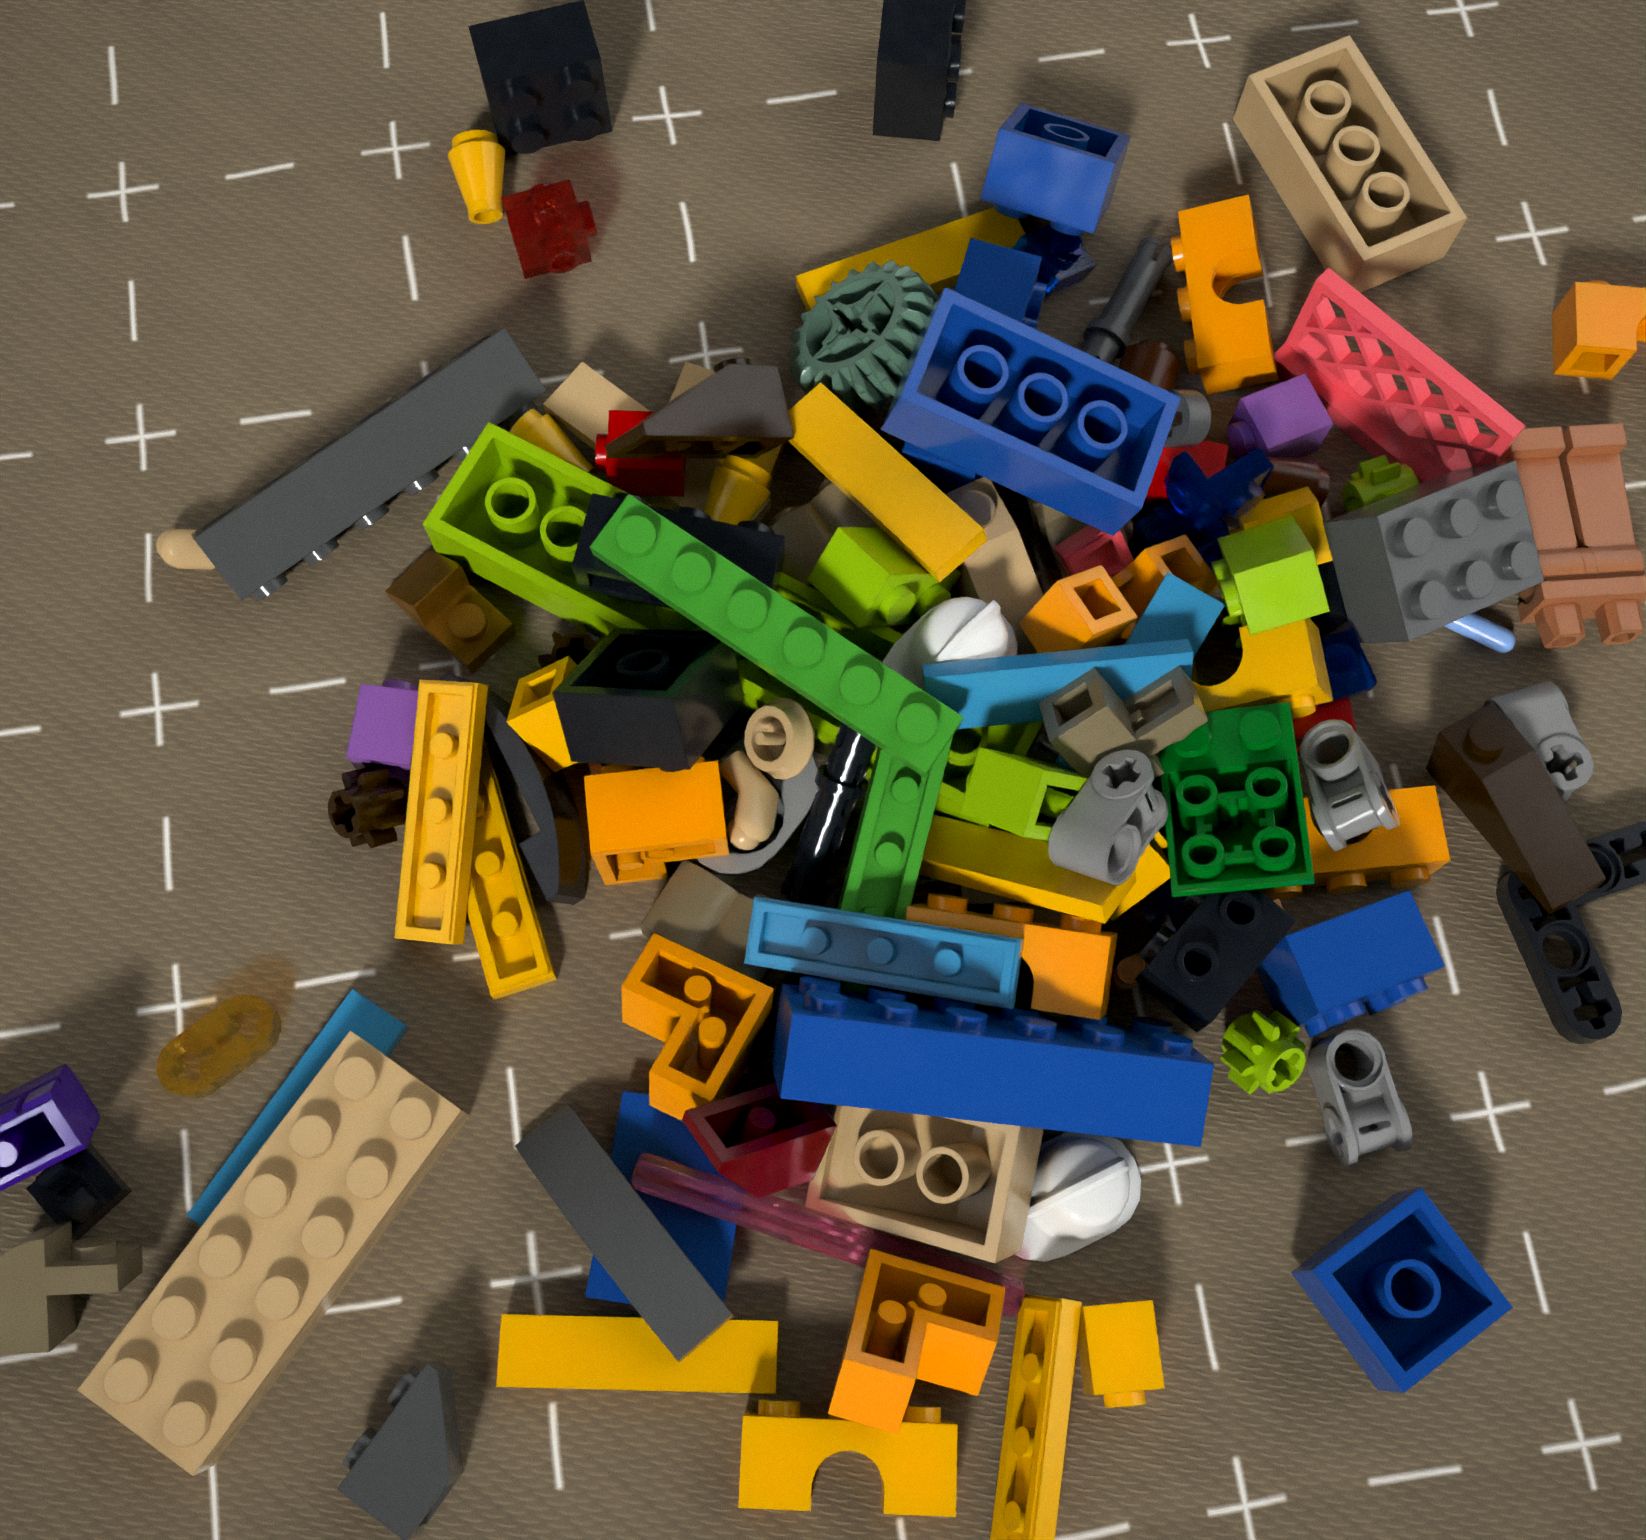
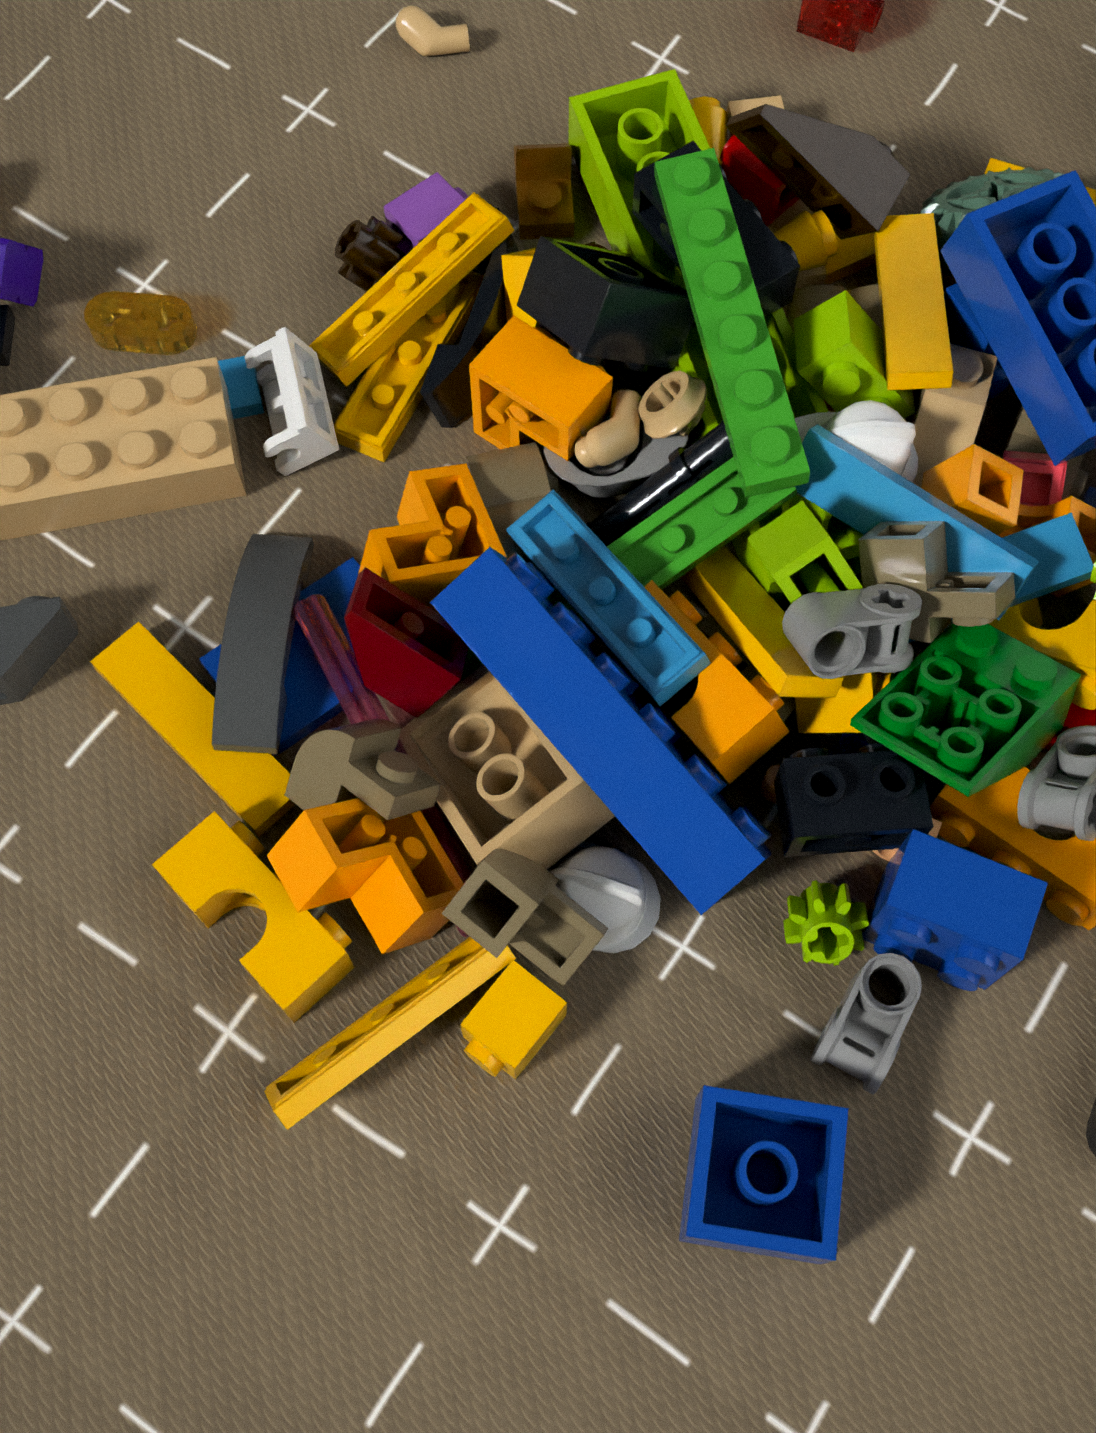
camera: 45 degrees right, 5 degrees down
dark grey brick [191,328,546,601] -> none
none -> white hinge [244,327,339,476]
none -> dark tan brick [284,719,441,821]
none -> dark tan brick [441,849,608,987]

